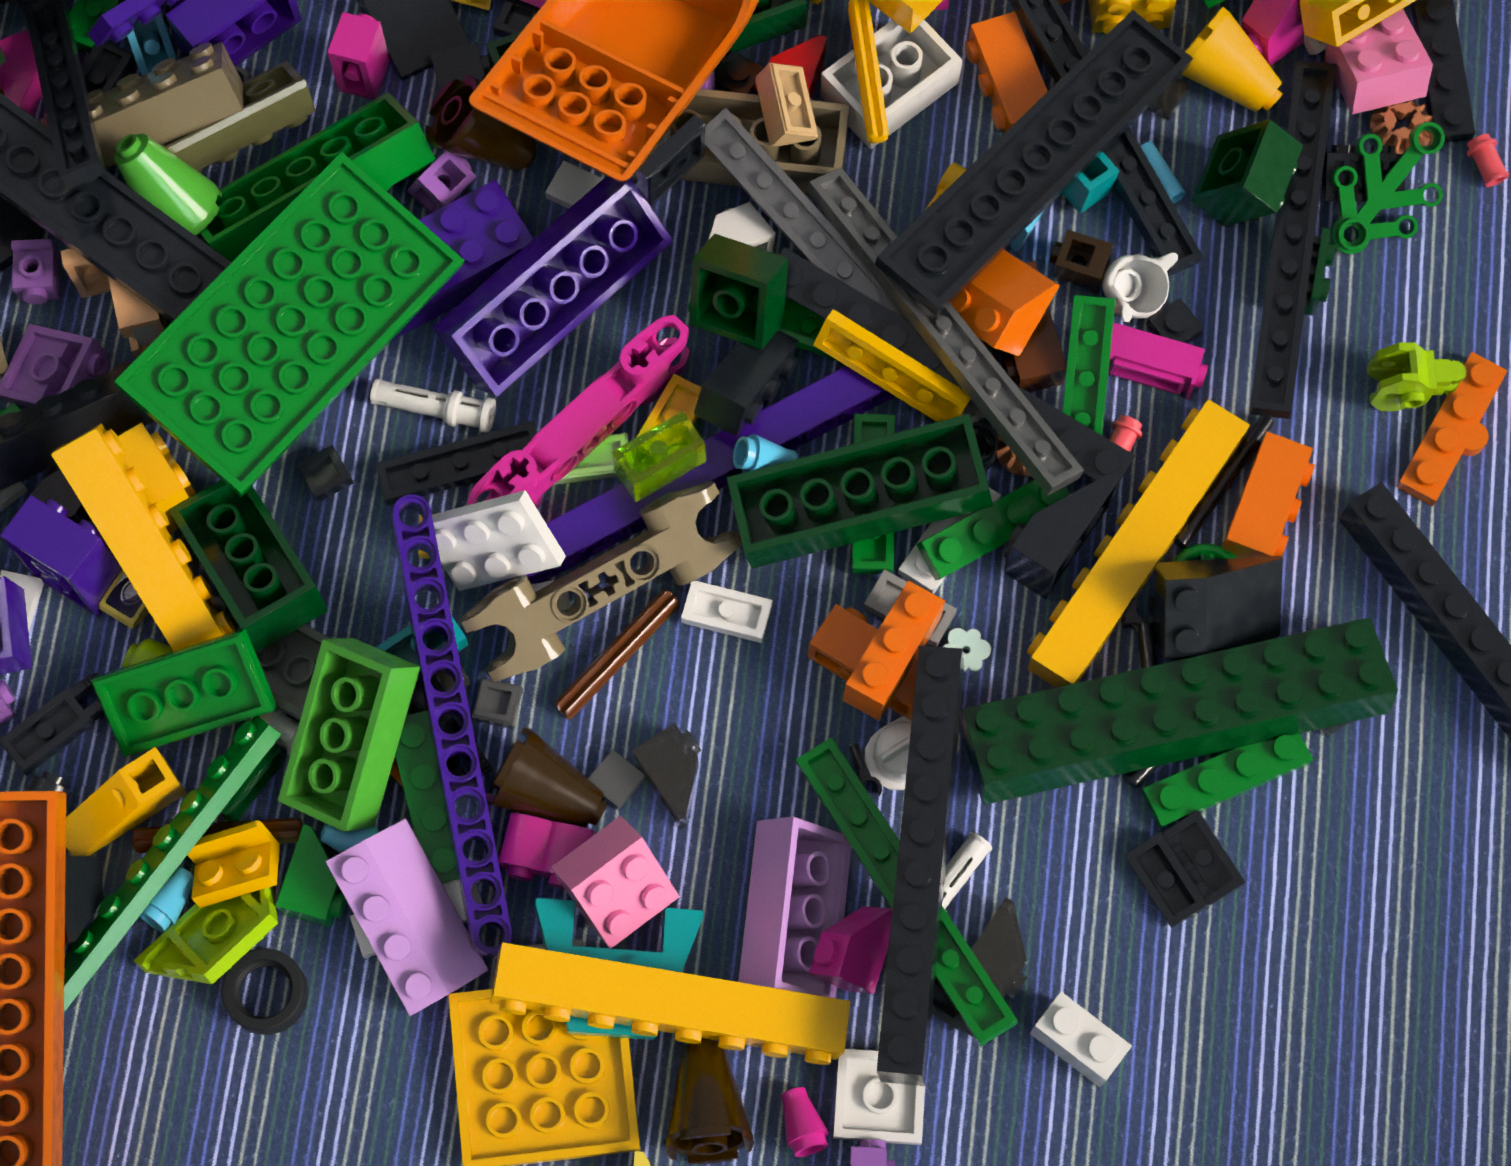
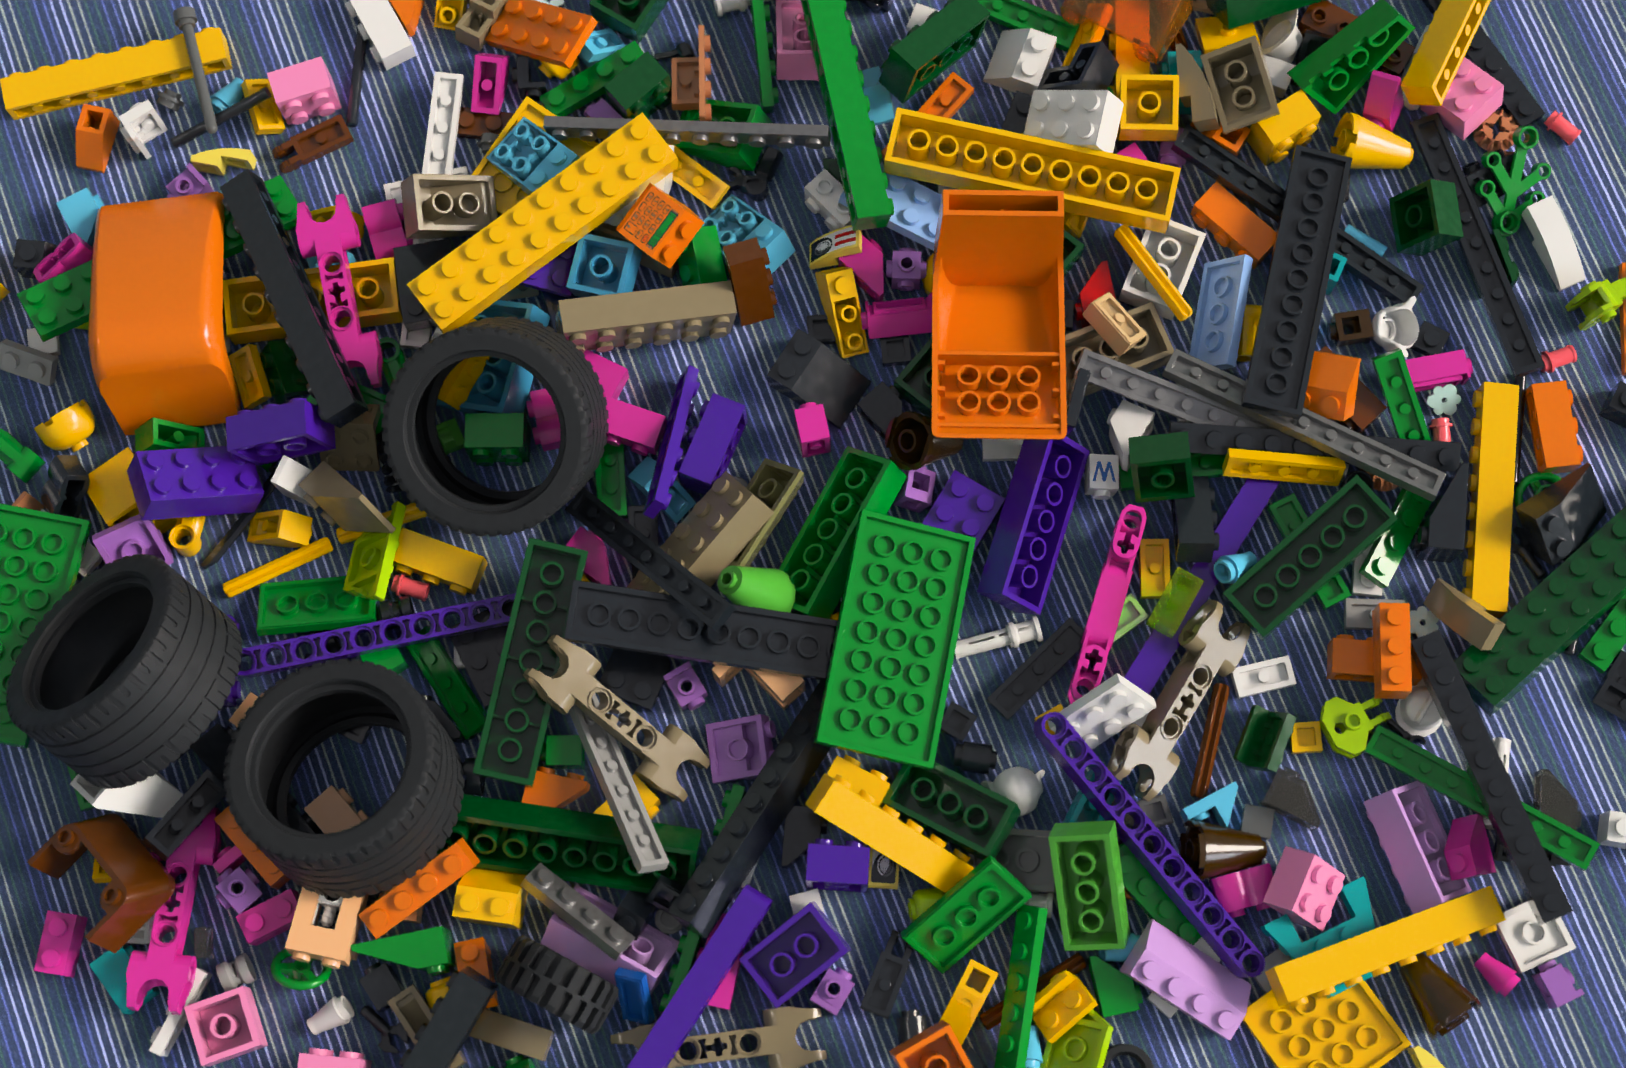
camera: 25 degrees left, 5 degrees up
none -> black brick [953,741,997,774]
none -> white hair [981,767,1045,816]
none -> white brick [1085,454,1119,500]
none -> medium azure slope [1179,781,1238,827]
none -> light blue plate [1189,254,1253,370]
none -> dark green bracket [1233,705,1297,773]
none -> yellow plate [1290,721,1323,754]
none -> lime hinge [1319,697,1392,759]
none -> dark tan slope [1423,578,1506,650]
none -> light aqua plant [1426,384,1461,415]
none -> white slope [1521,195,1586,292]
none -> coral pin [1540,345,1577,373]

